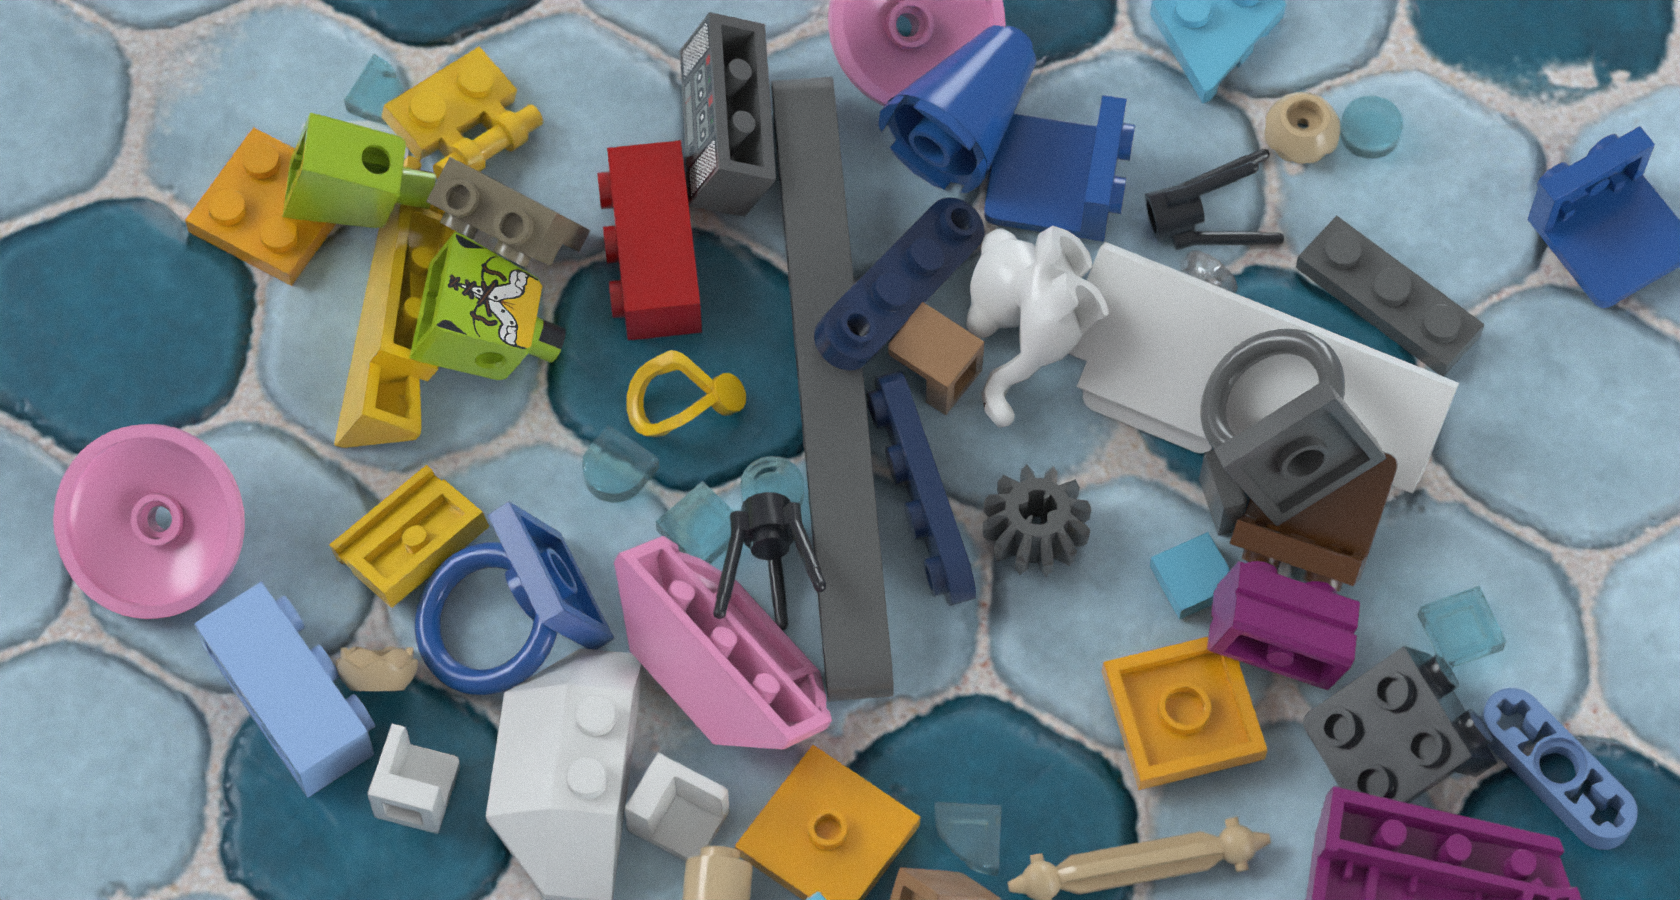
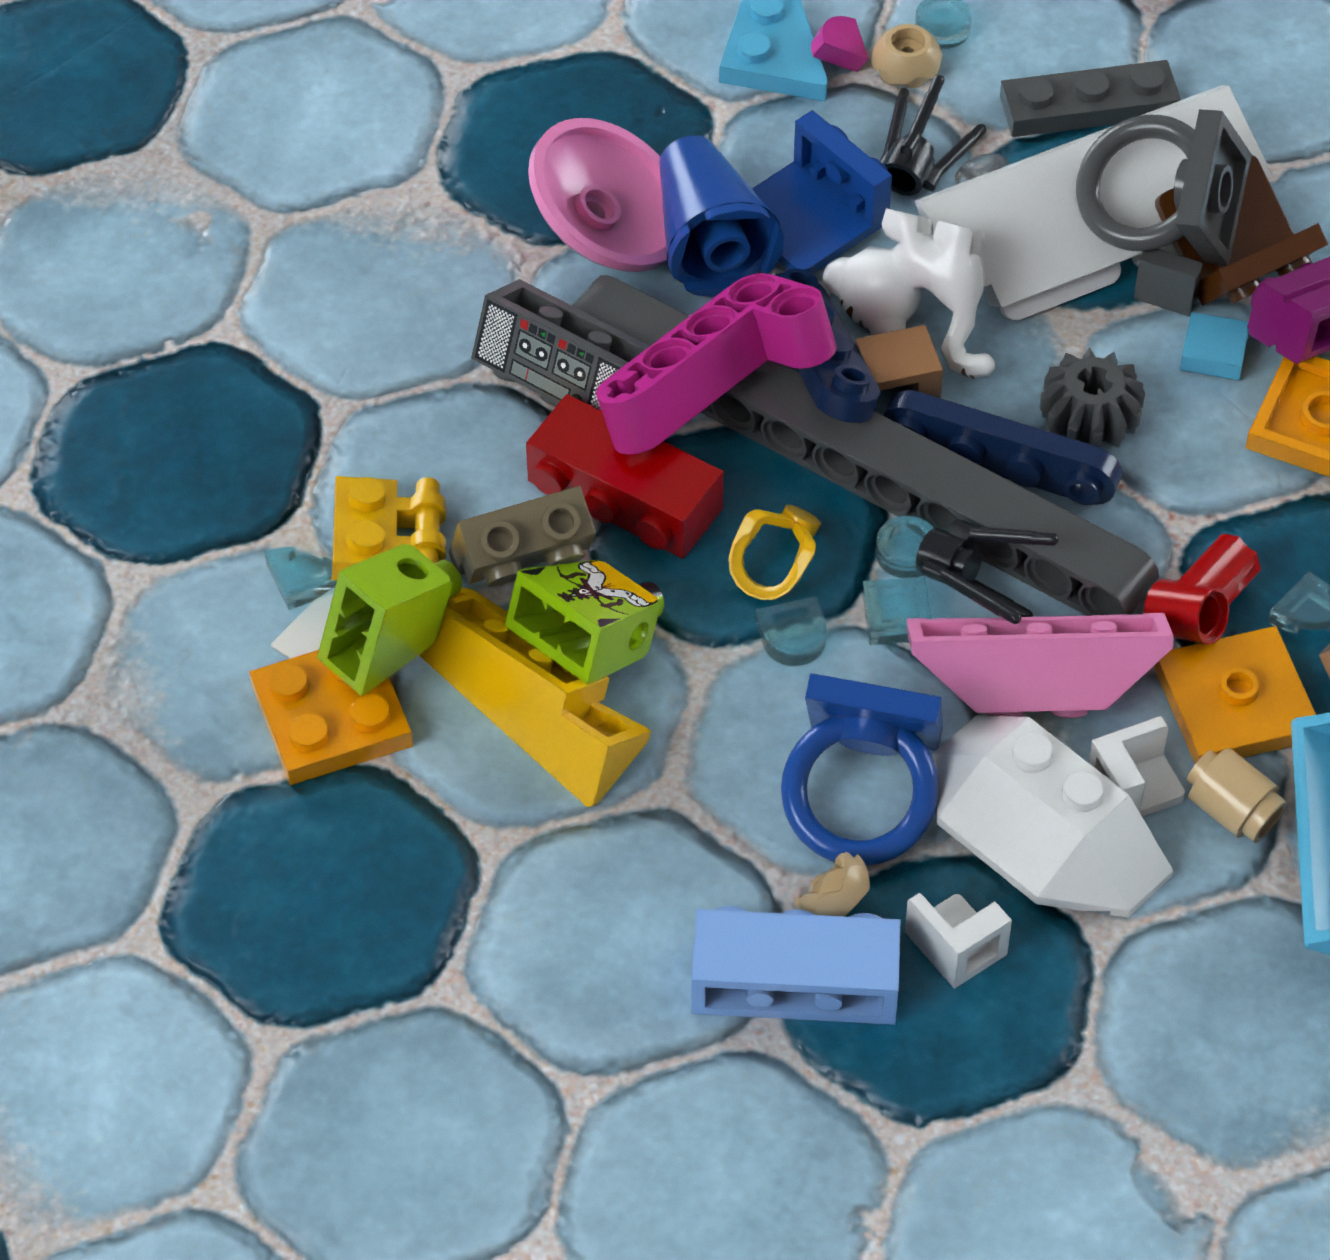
camera: 50 degrees left, 10 degrees down
bright pink dish [53,424,245,619] -> none
yellow plate [329,465,489,608] -> none
none -> dark pink beam [596,273,837,455]
none -> dark pink tile [811,16,869,72]
none -> red piece [1144,534,1261,645]

